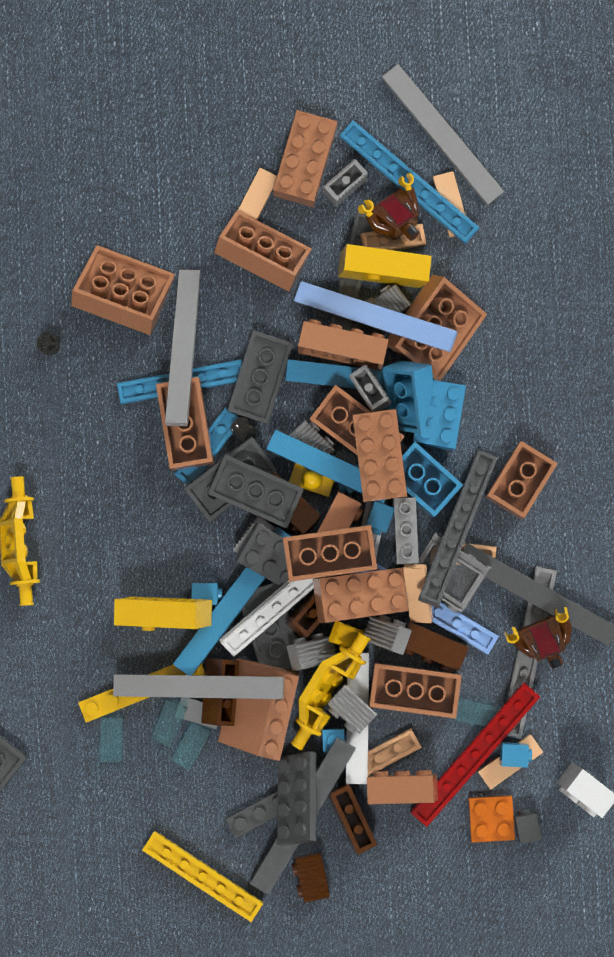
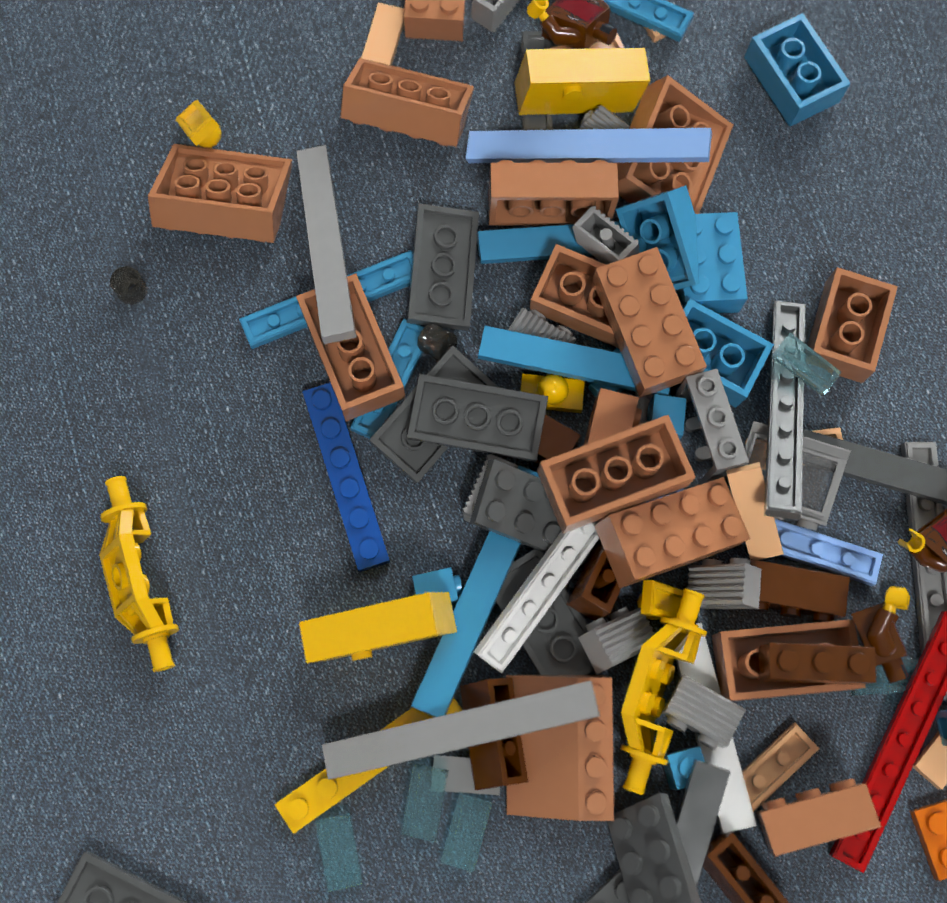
camera: 20 degrees left, 10 degrees down
none -> yellow tile [175,100,221,148]
none -> blue plate [302,383,390,573]
none -> dark azure brick [744,13,851,127]
none -> reddish brown brick [759,642,876,685]
none -> clear light blue tile [771,333,841,397]
none -> reddish brown torso [851,586,910,684]

